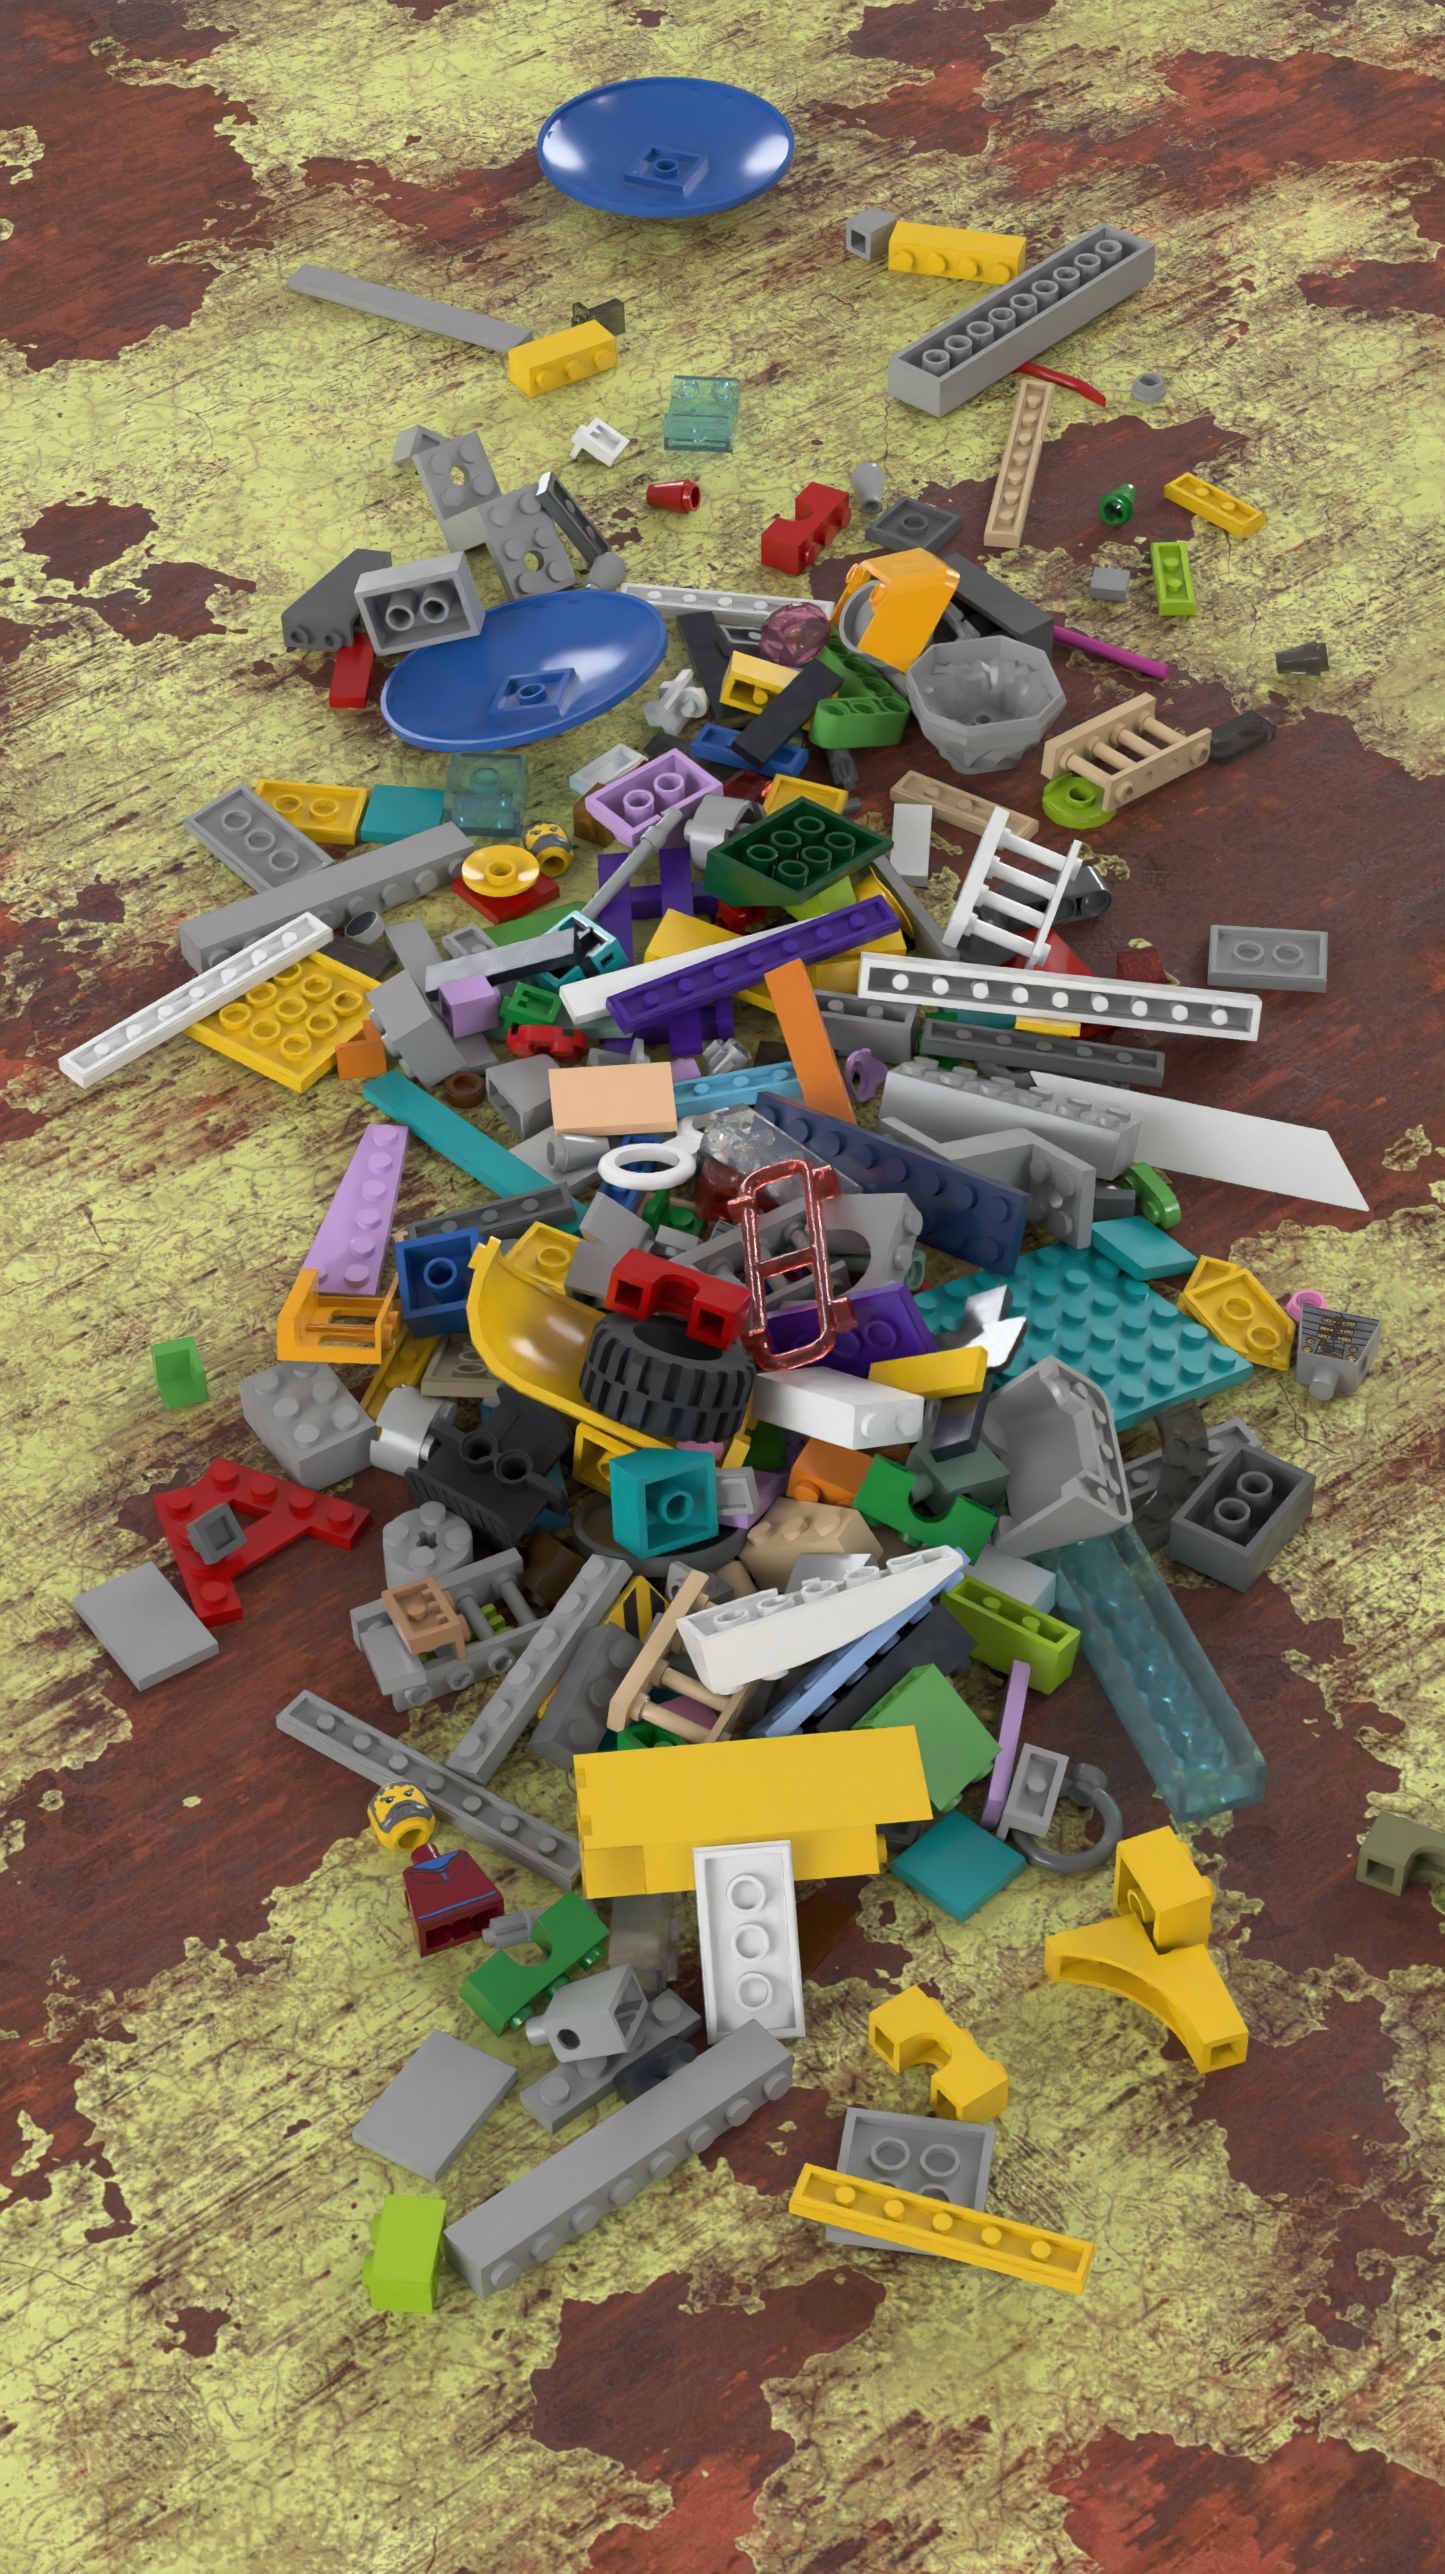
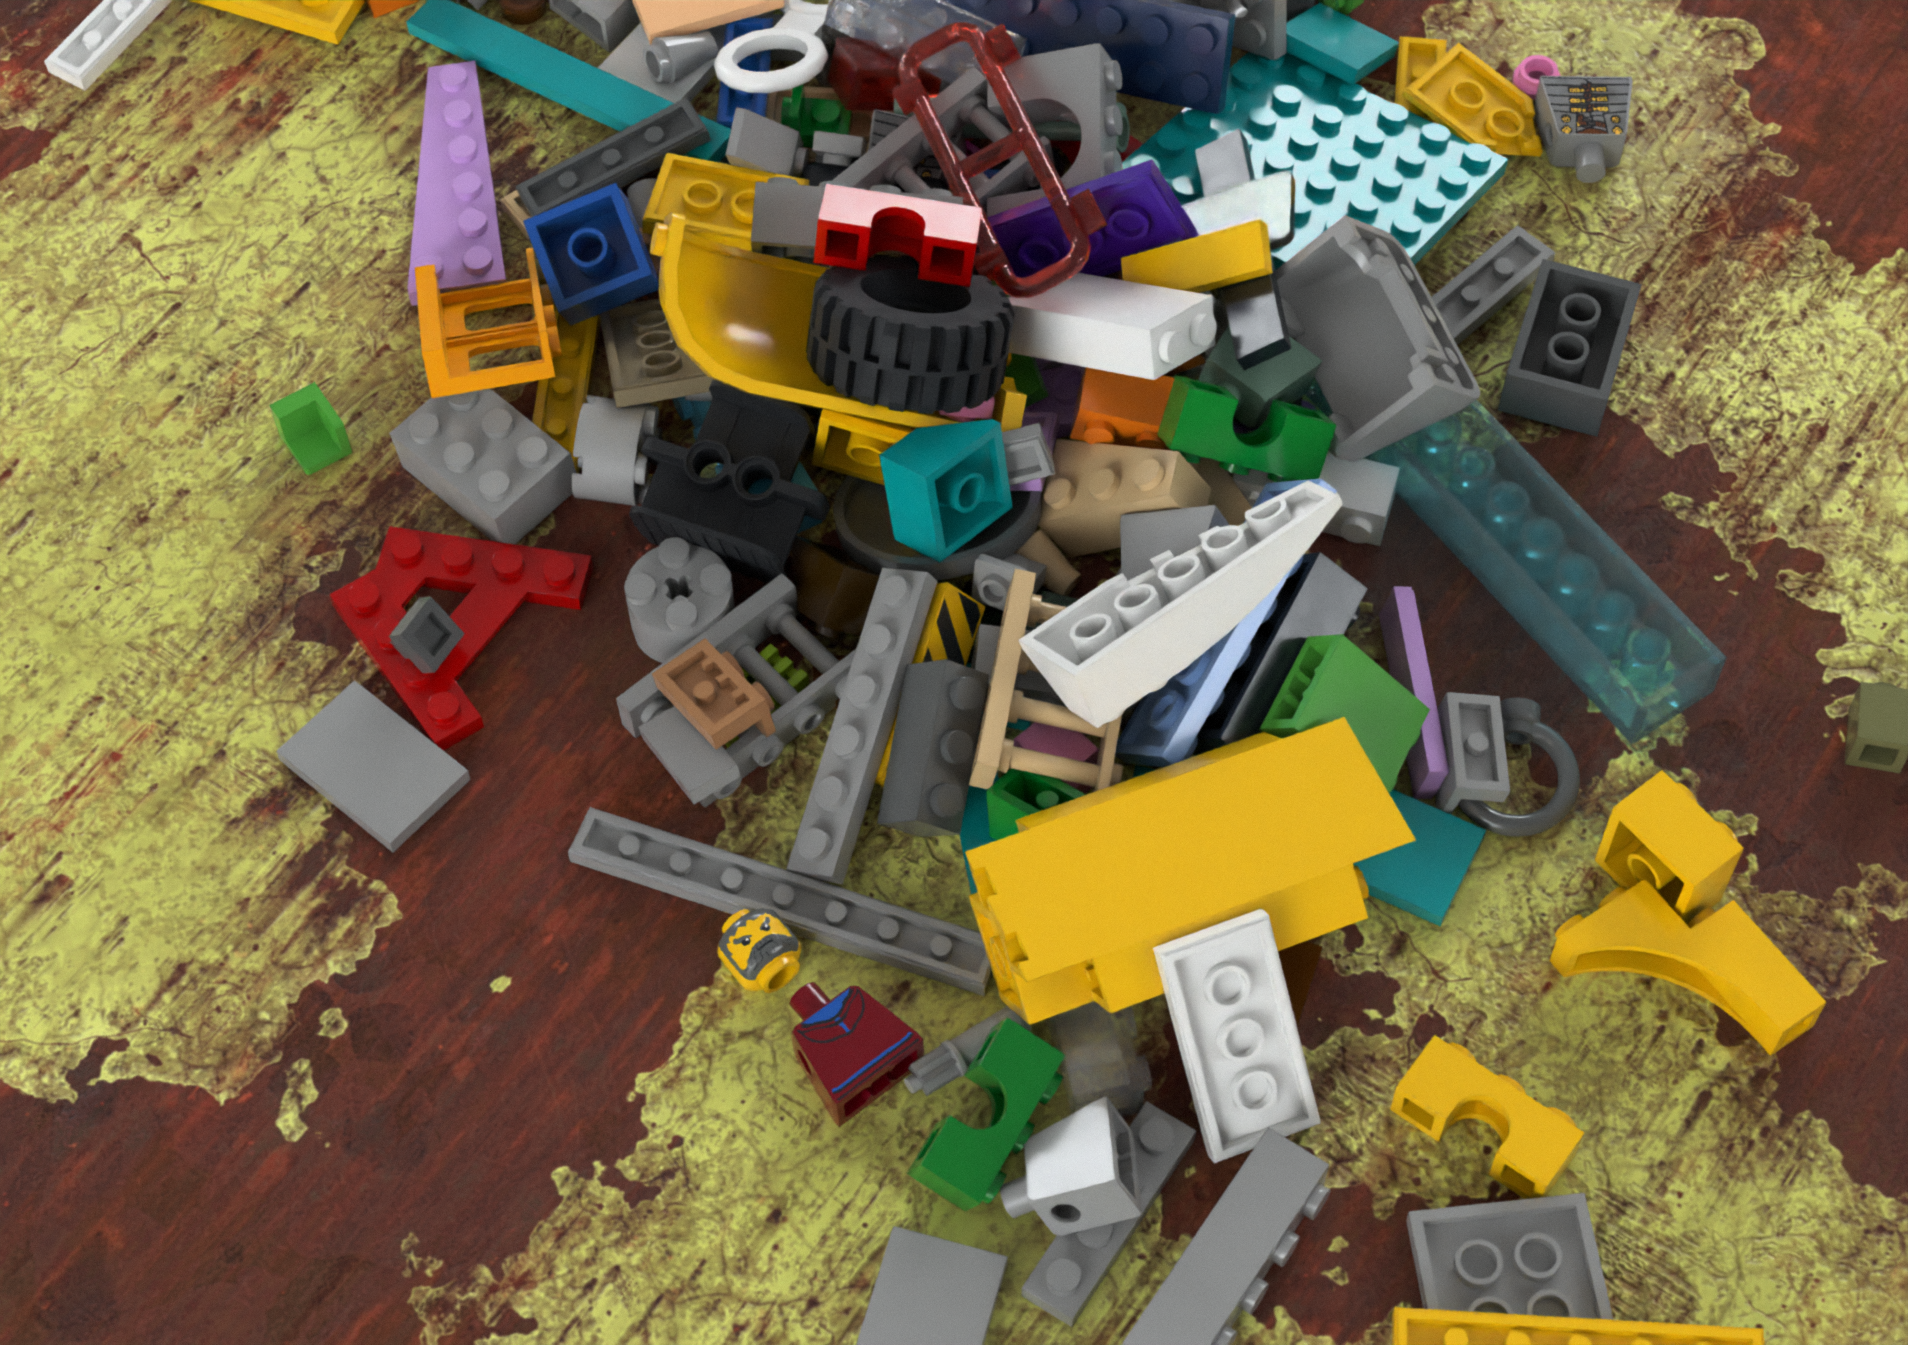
camera: 15 degrees left, 15 degrees up
black piece [612,2035,697,2105] -> none
lime brick [939,1573,1081,1695] -> none
clear smoke tile [1120,1398,1209,1563] -> none

